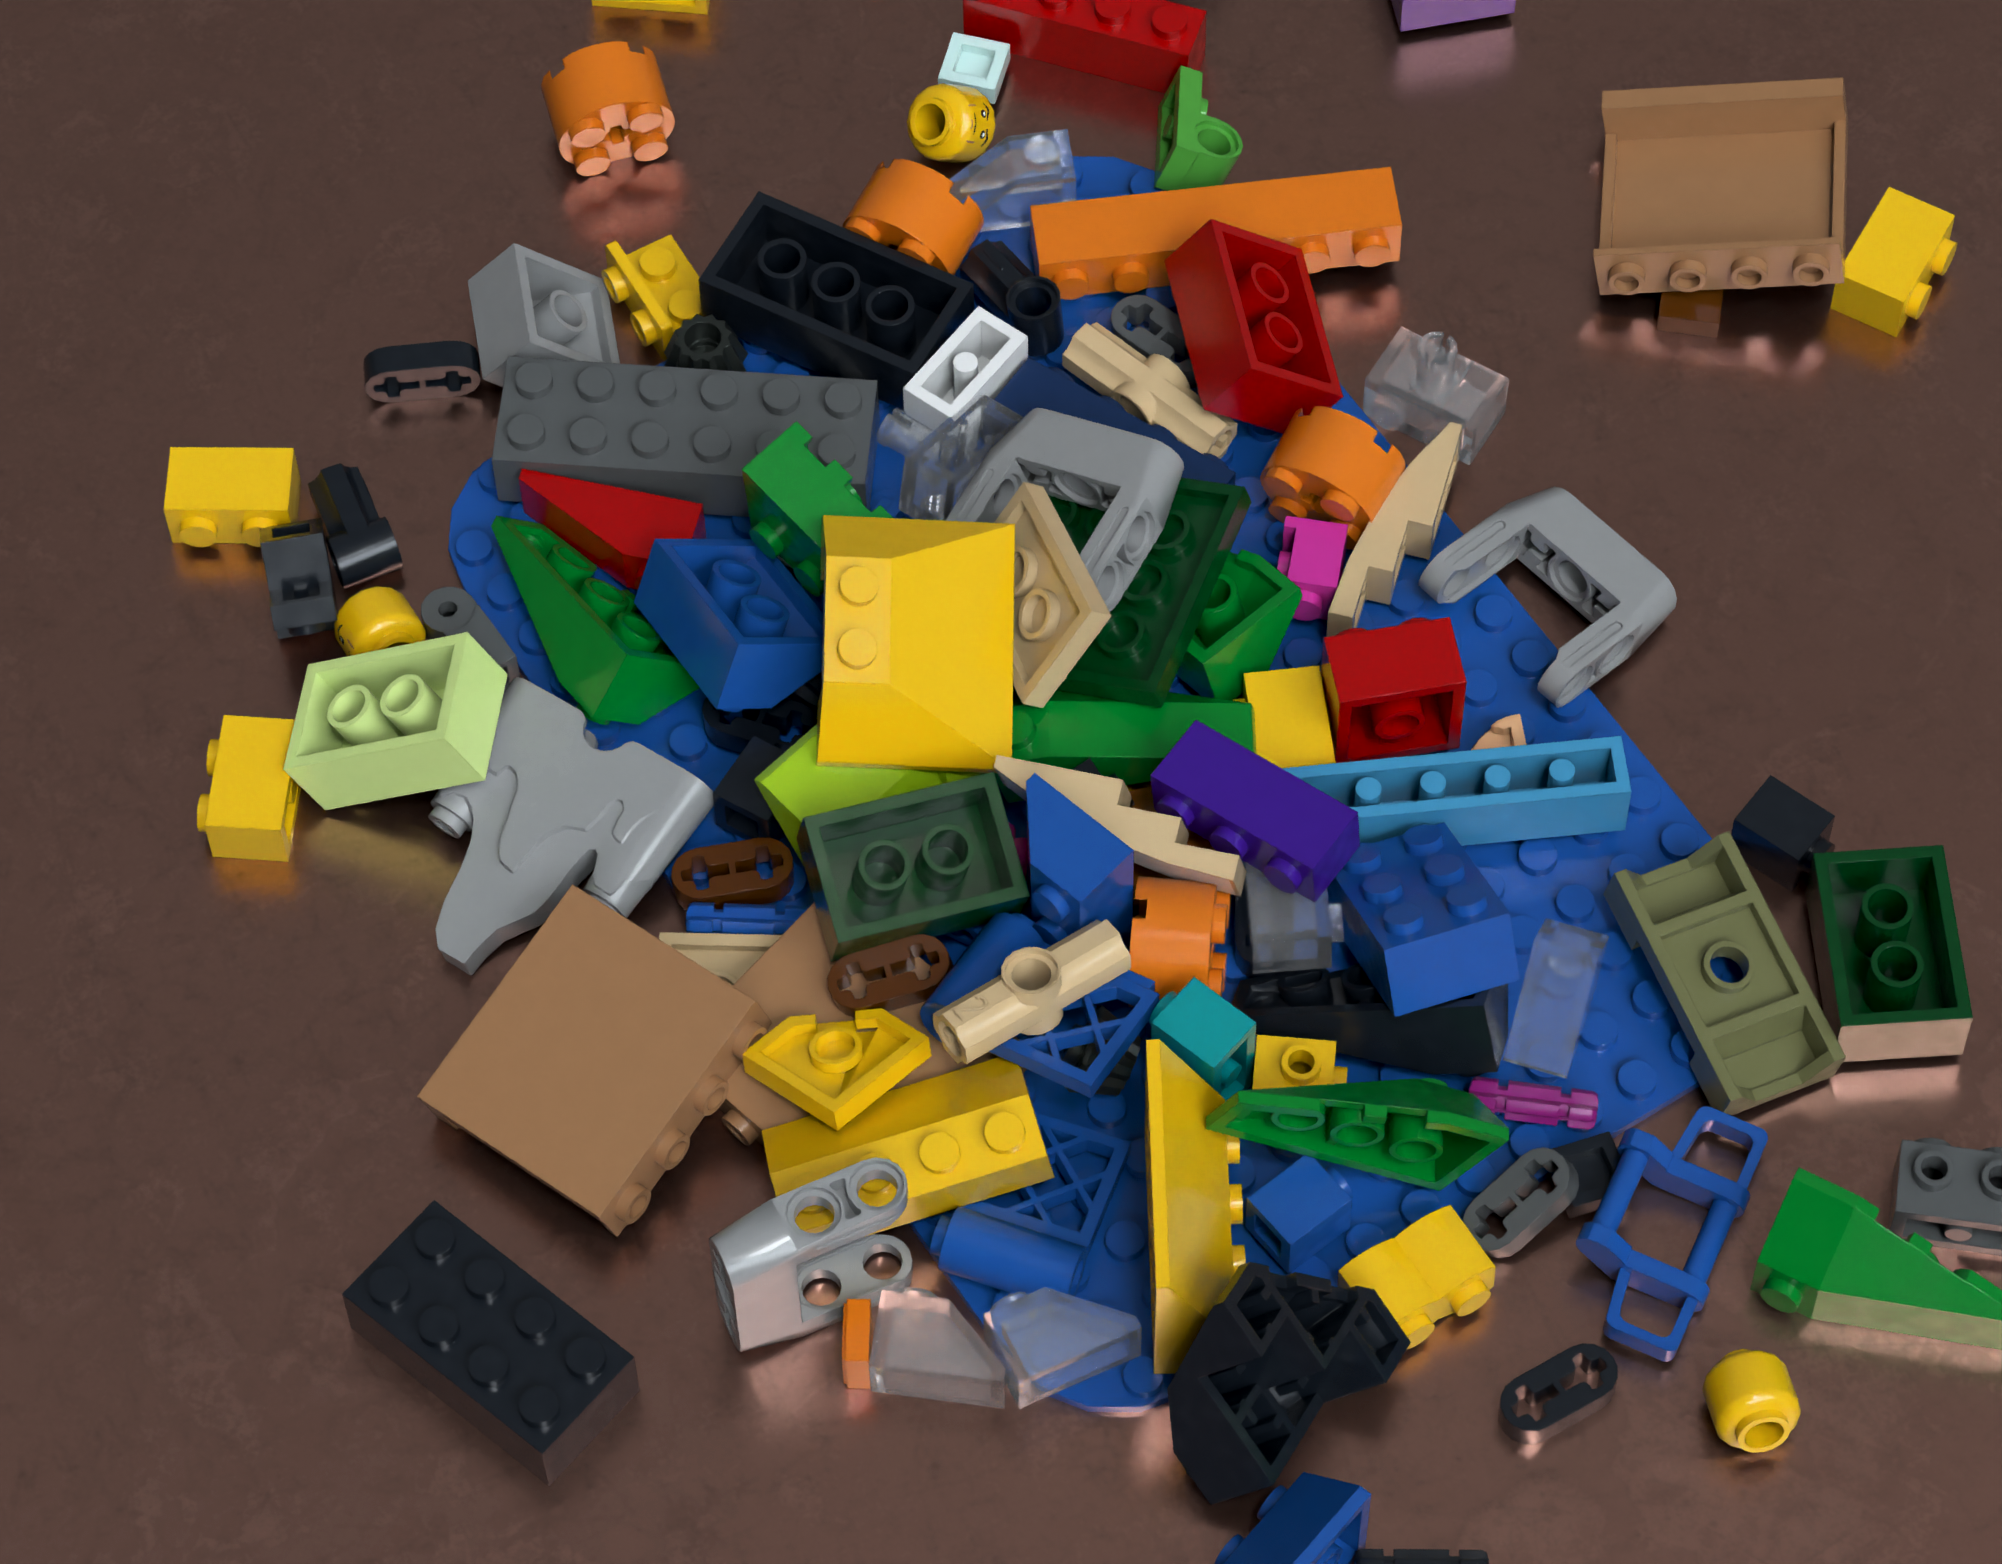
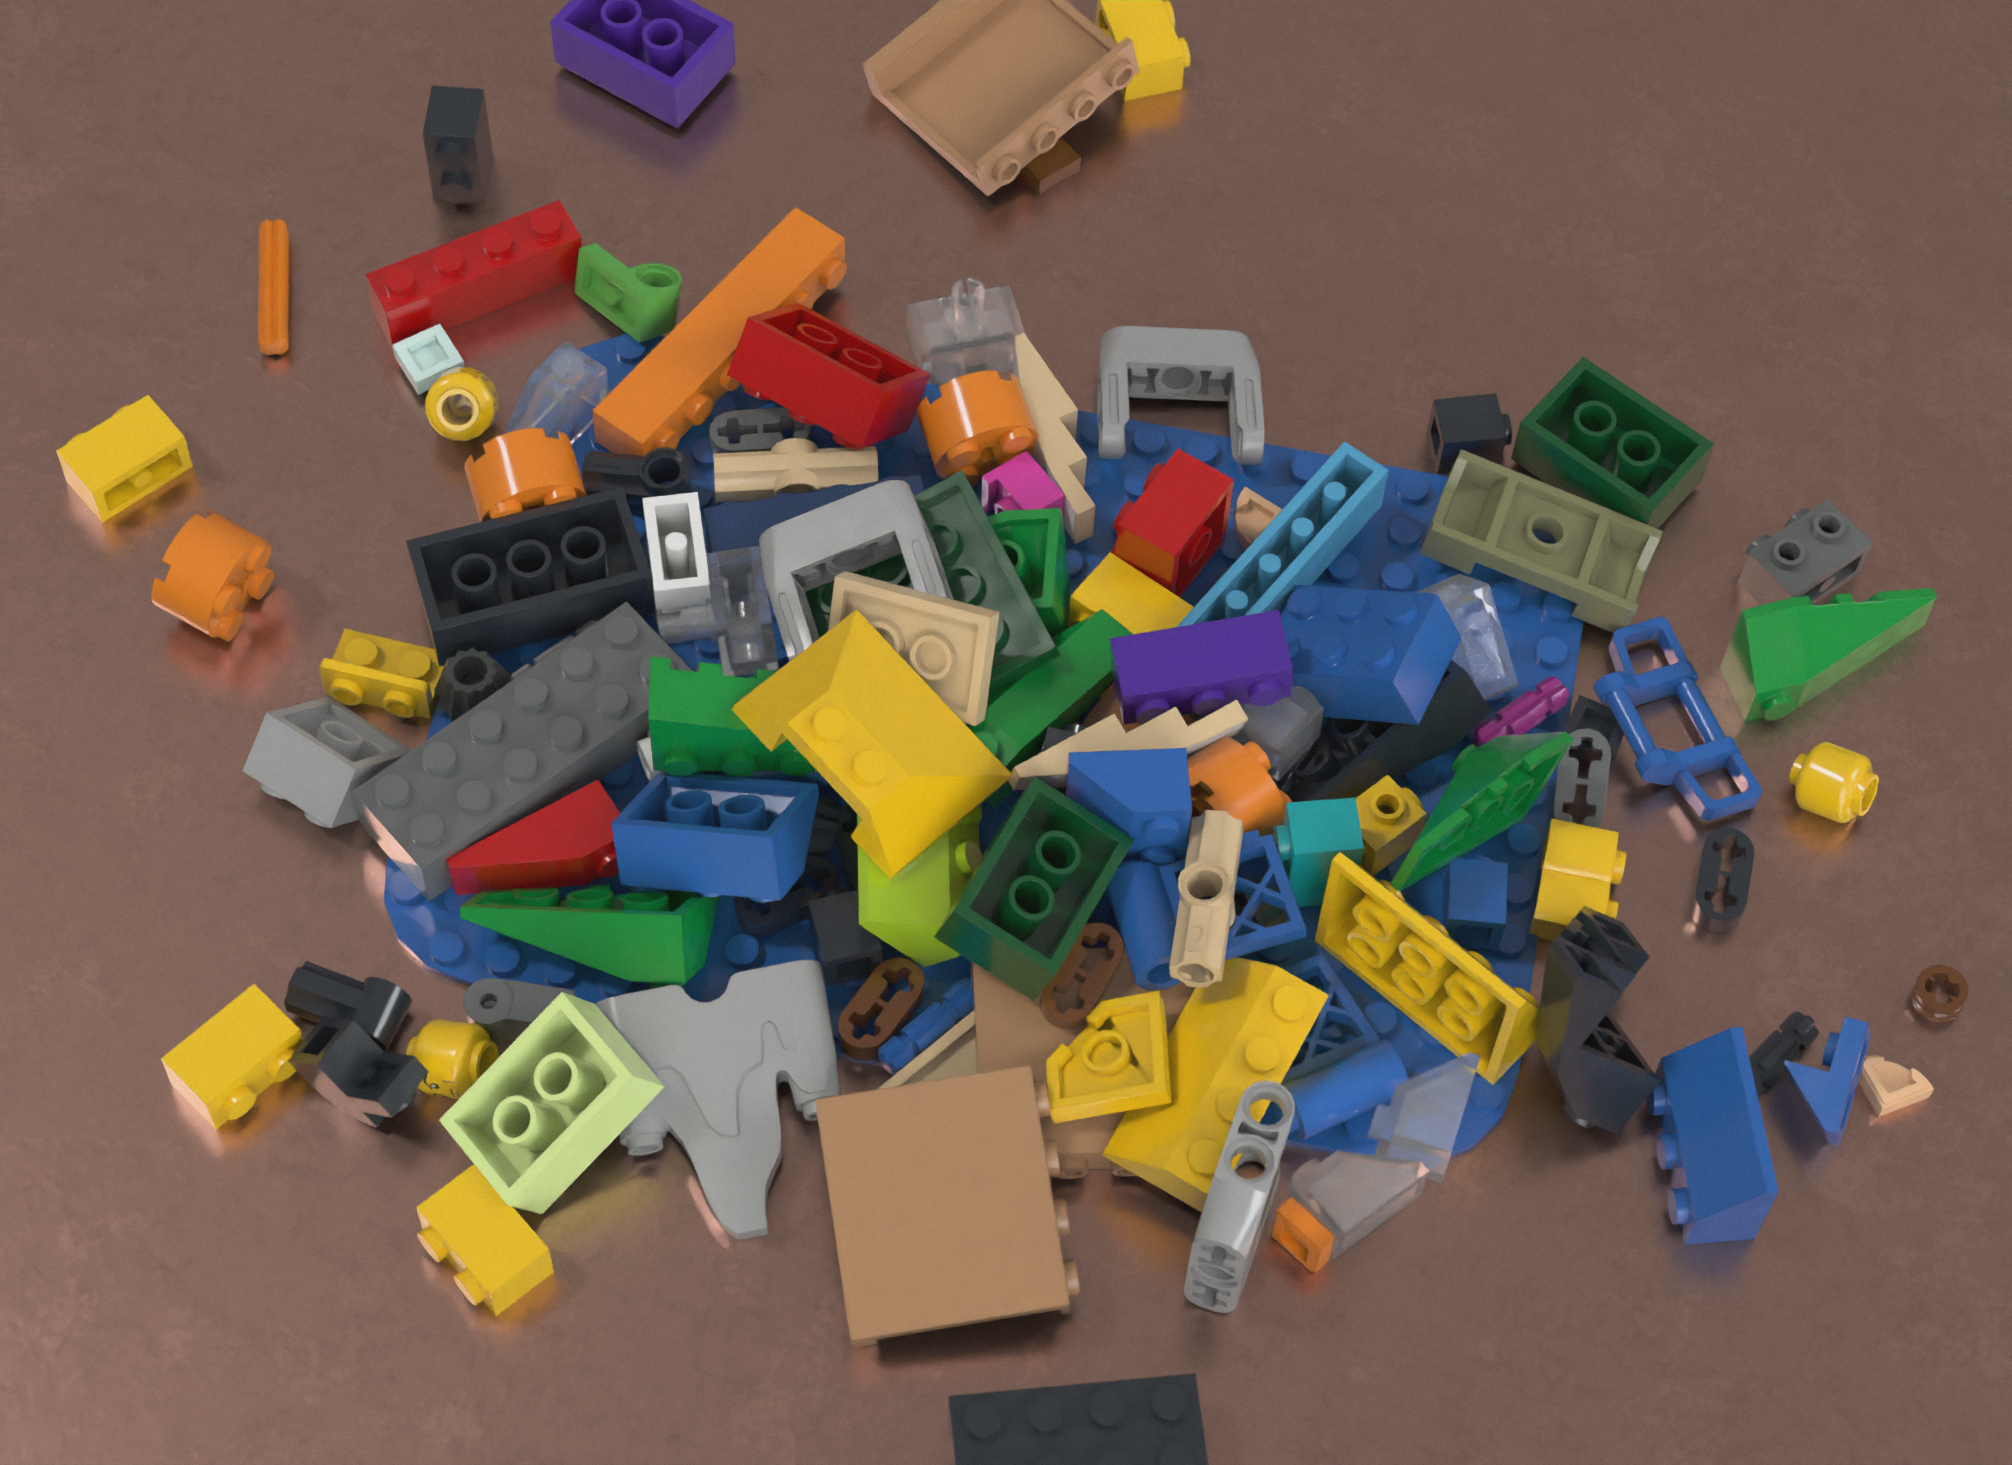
camera: 50 degrees left, 0 degrees up
black beam [363,341,481,403] -> none

